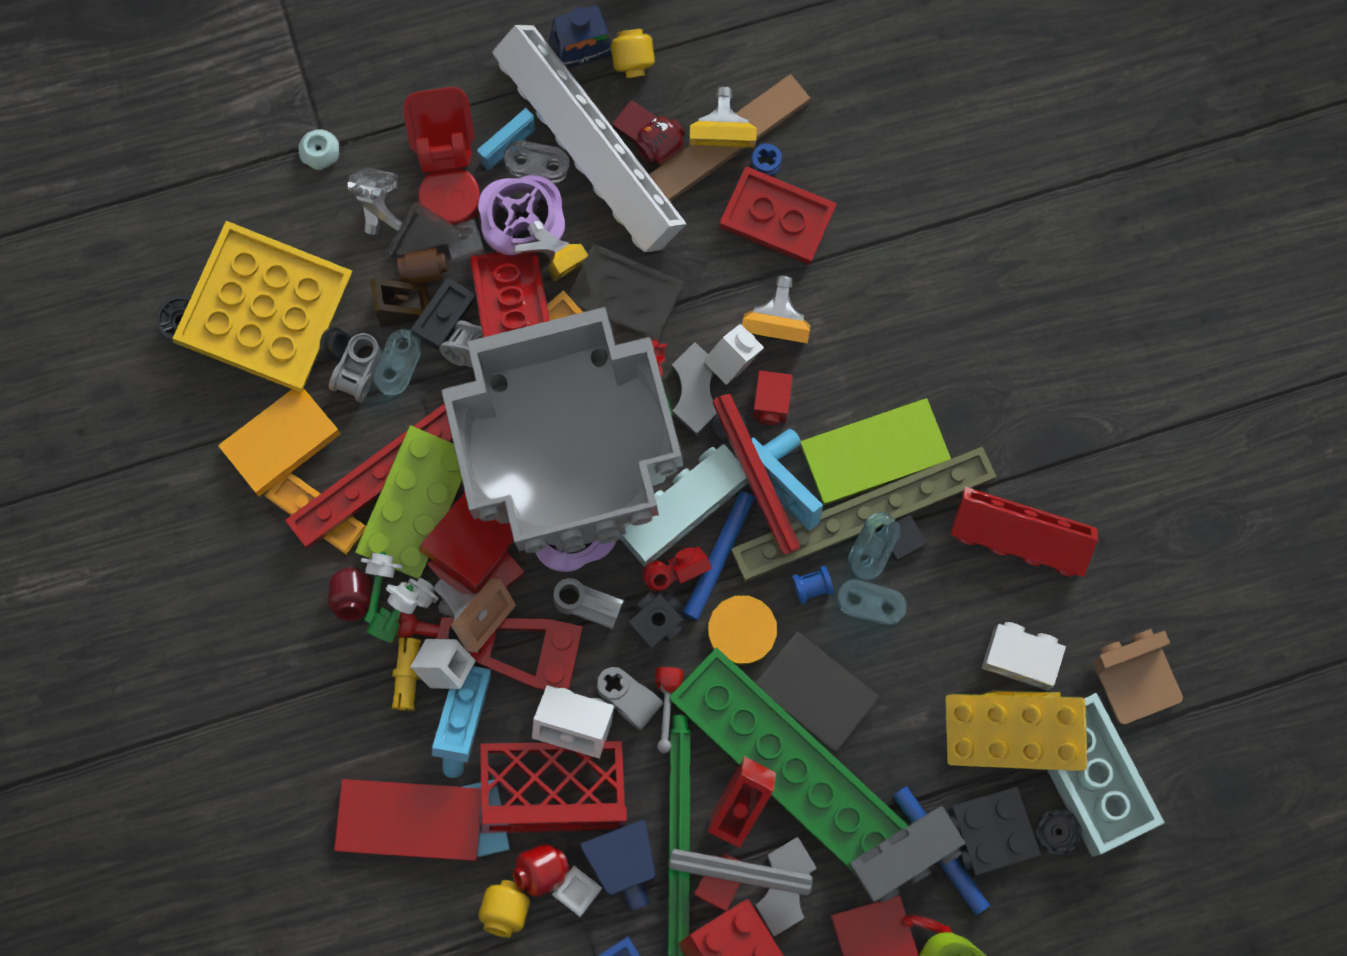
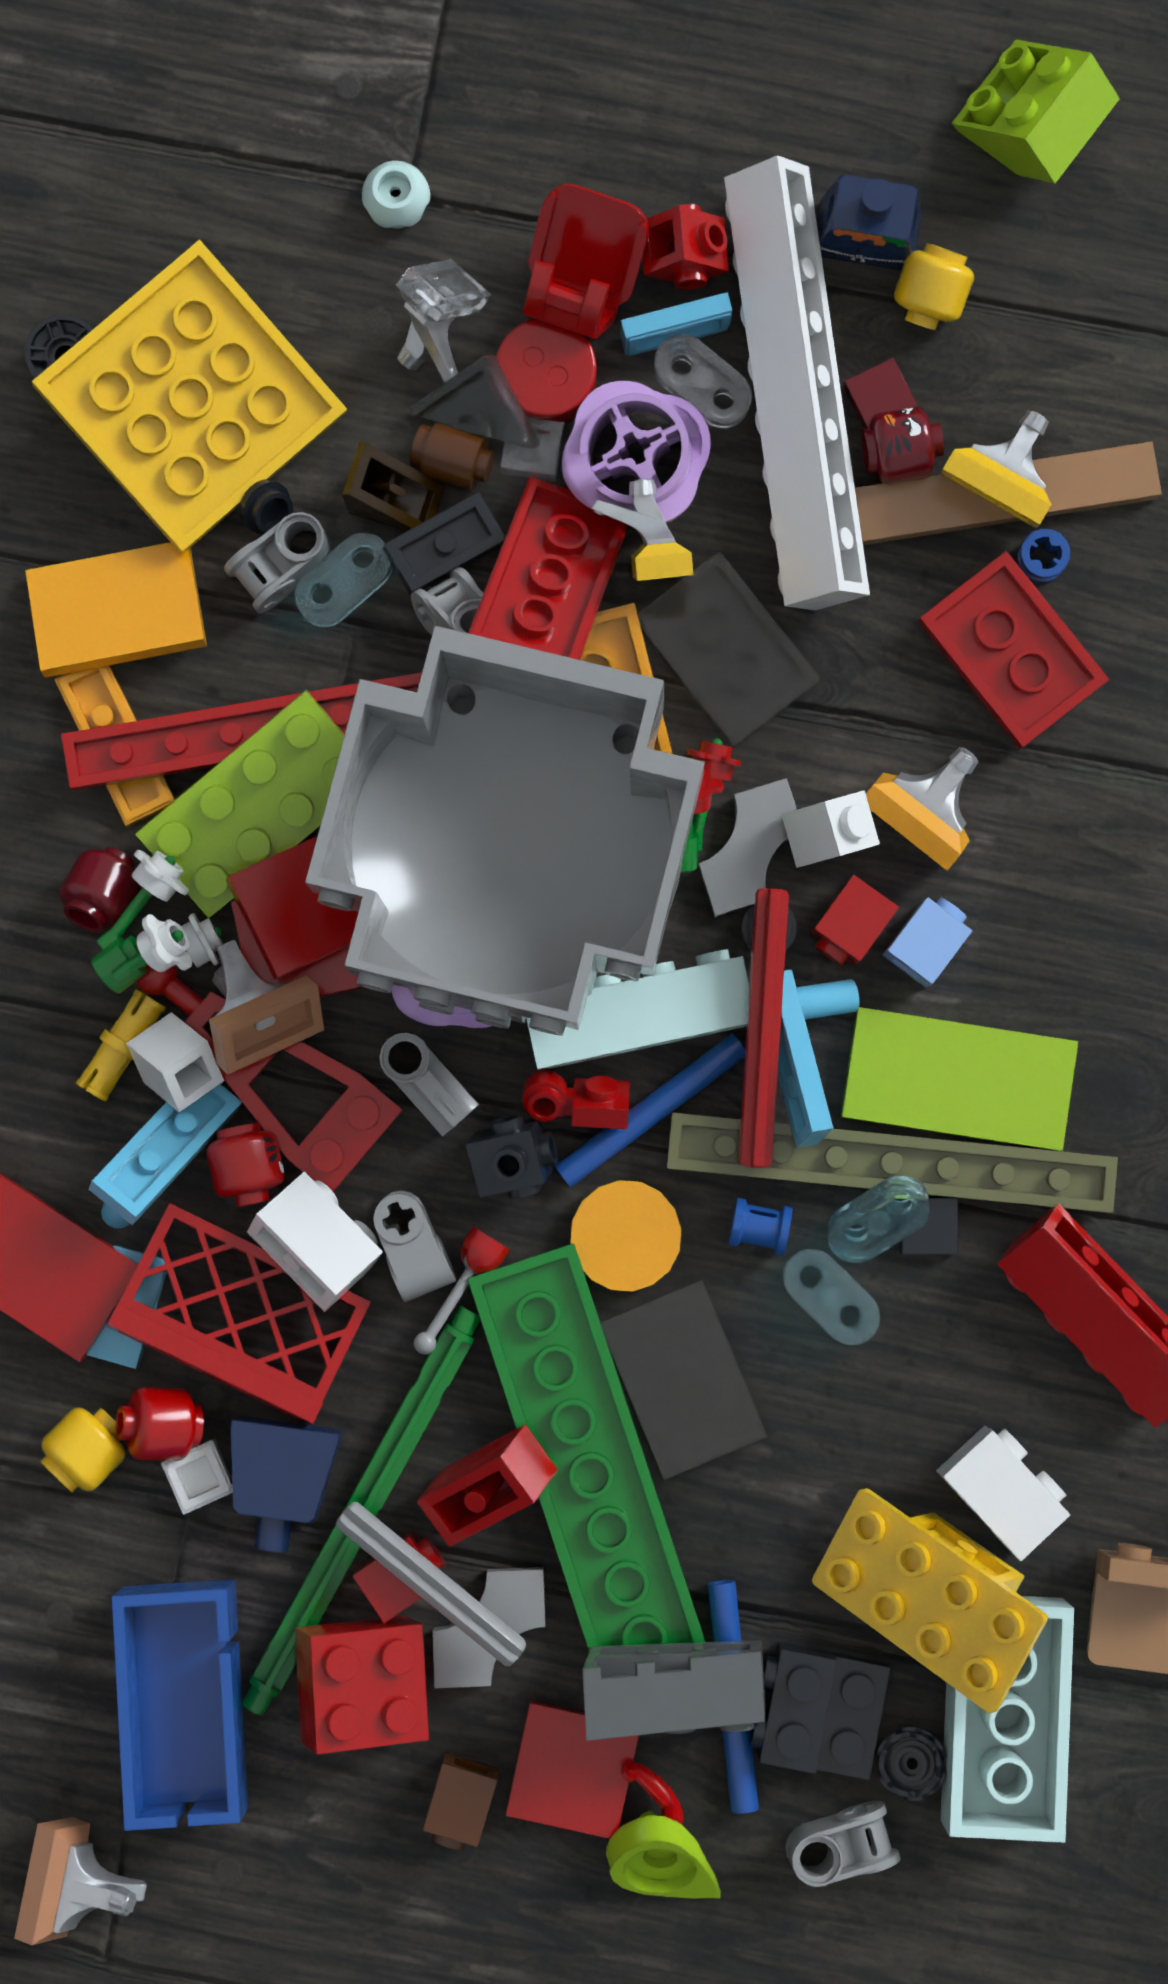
camera: 30 degrees right, 10 degrees up
none -> red head [206,1122,285,1207]
none -> red brick [643,204,729,290]
none -> light grey piece [785,1801,901,1887]
none -> light blue brick [882,897,973,988]

